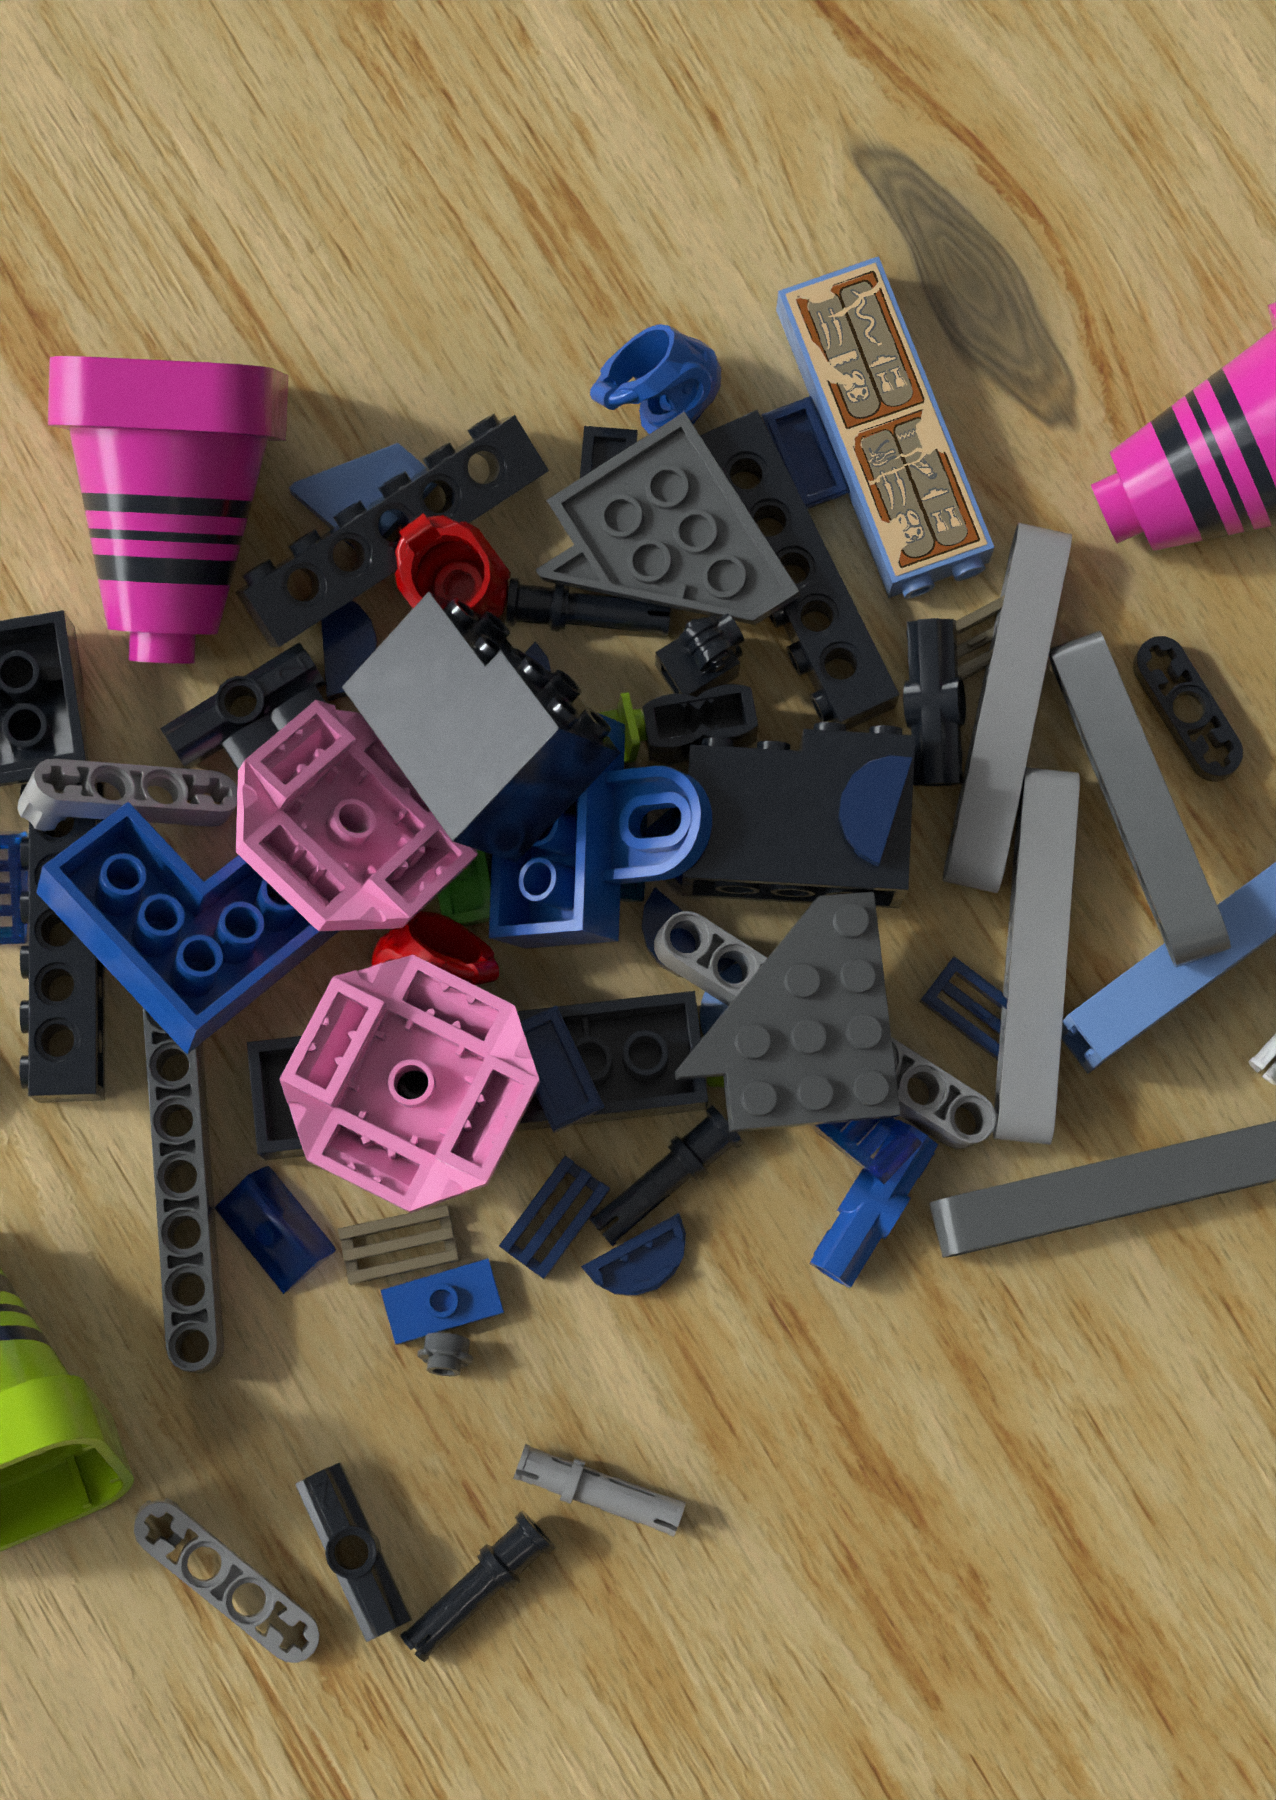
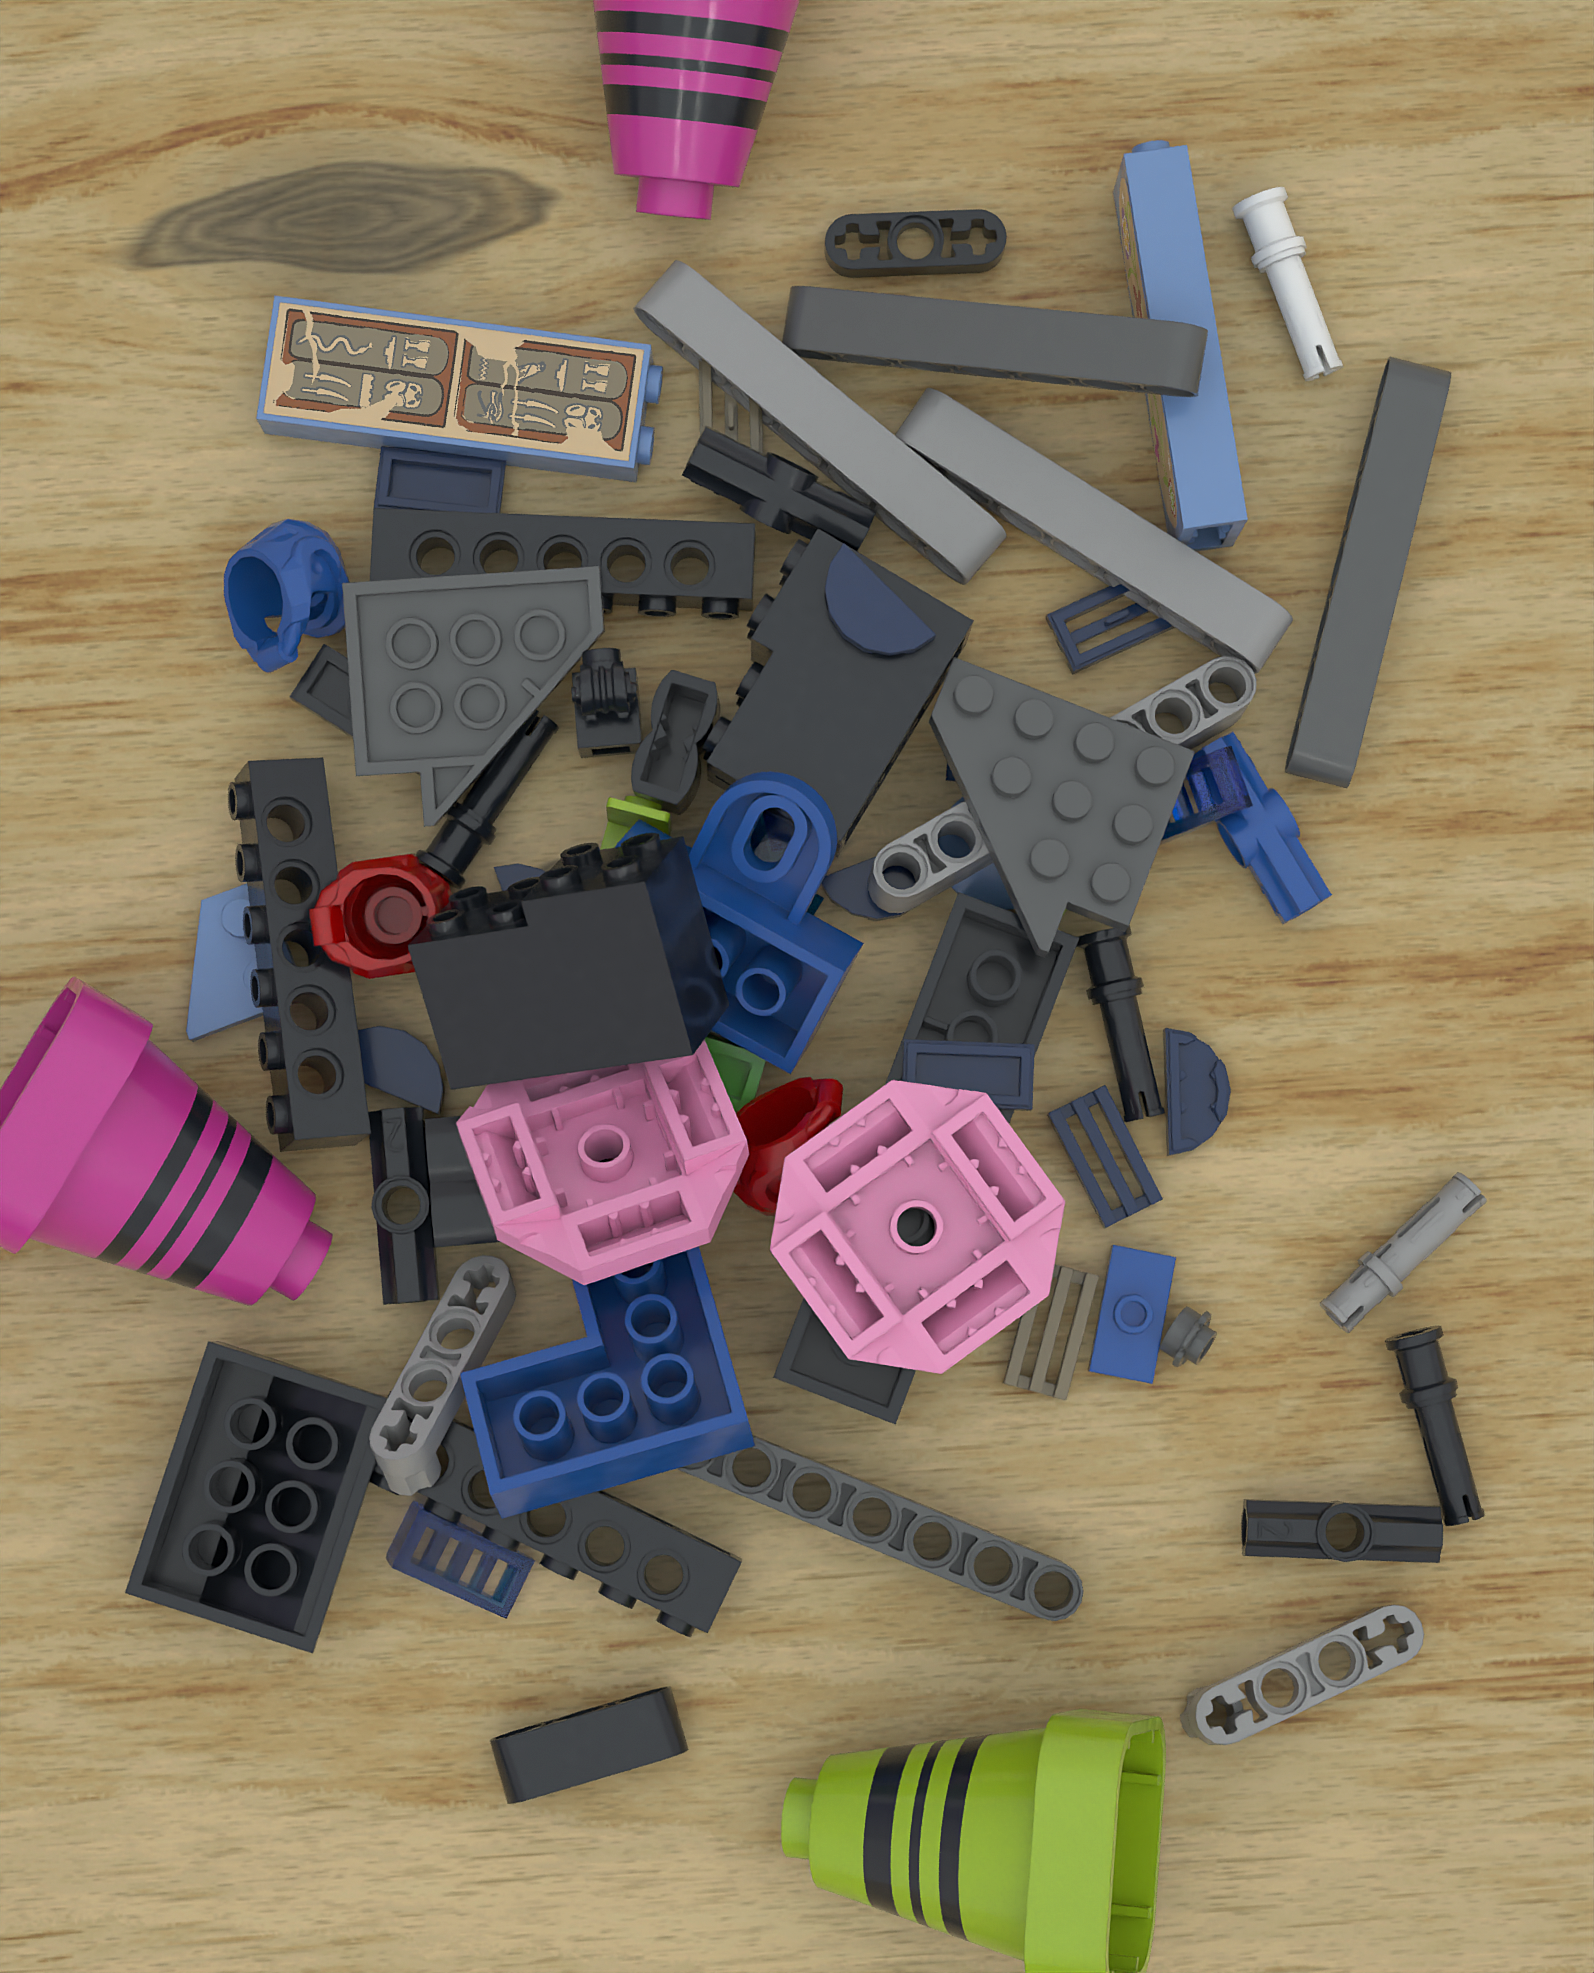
camera: 65 degrees left, 5 degrees up
clear blue slope [214,1166,336,1294] -> none

